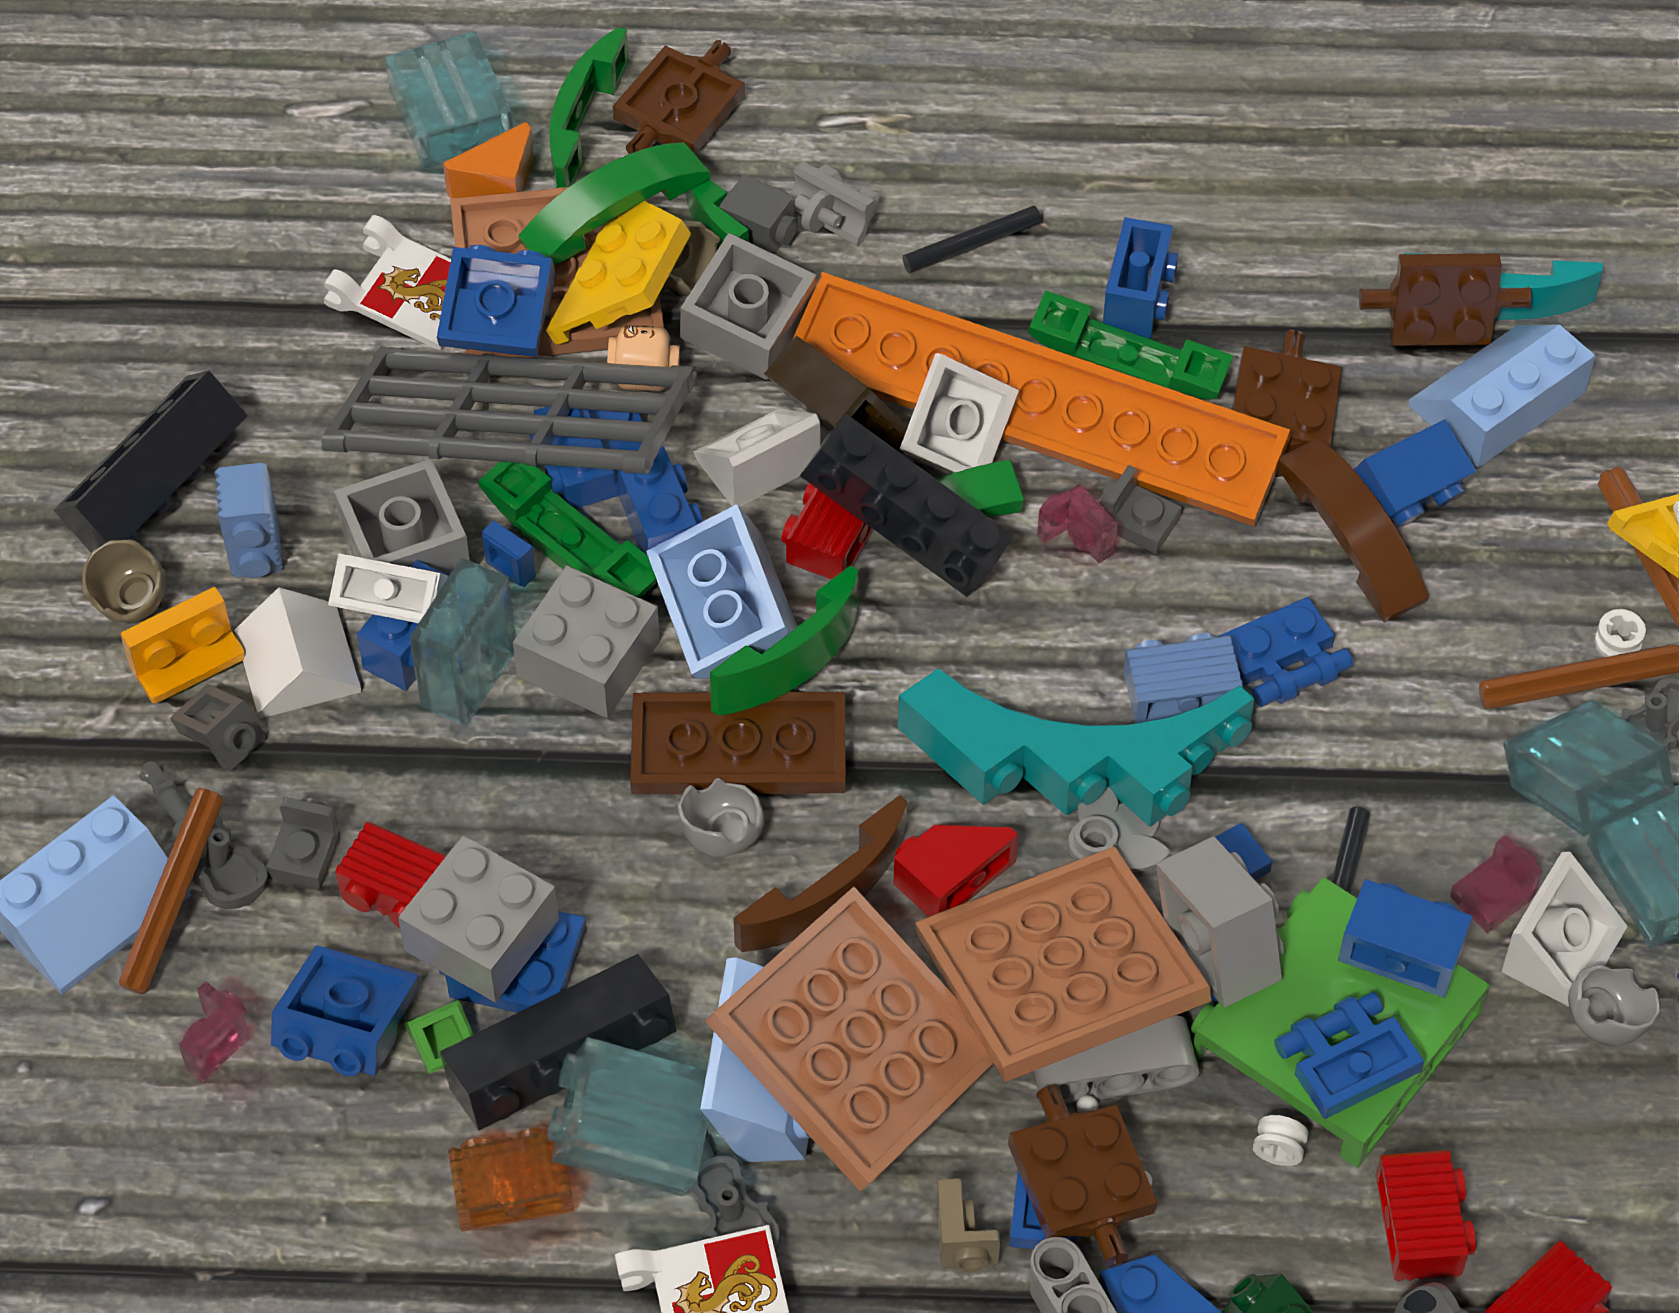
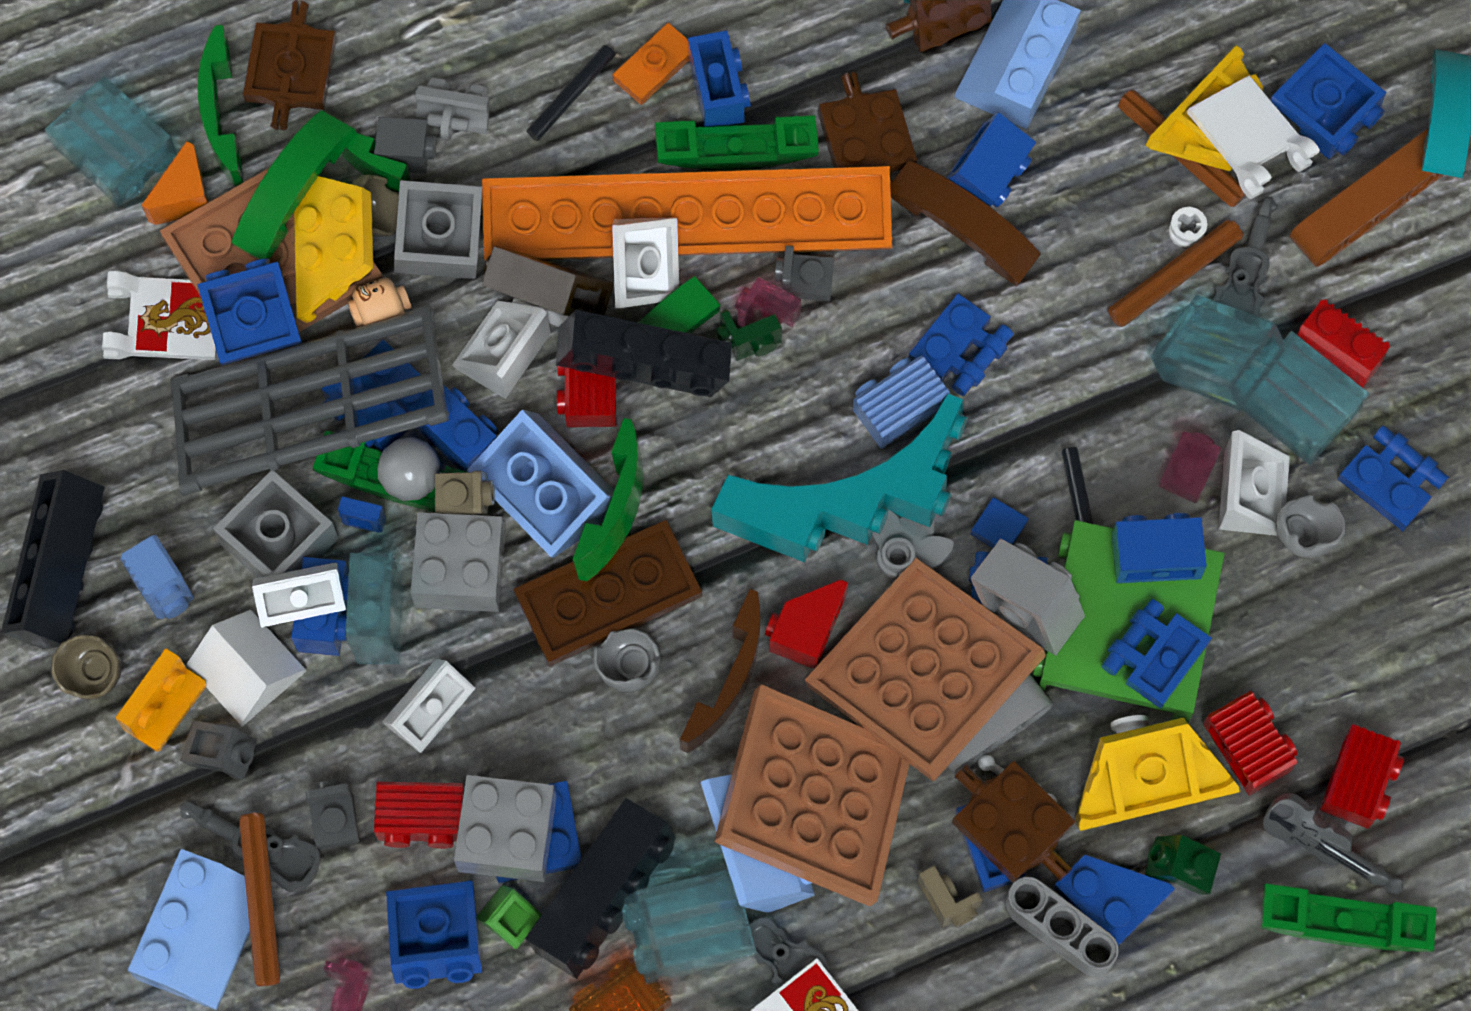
camera: 25 degrees left, 15 degrees up
none -> light grey hair [377,437,441,501]
none -> white slope [383,659,476,753]
none -> dark tan bracket [435,471,495,516]
none -> orange plate [612,23,689,106]
none -> dark green bracket [716,310,782,361]
none -> yellow wing [1075,717,1240,831]

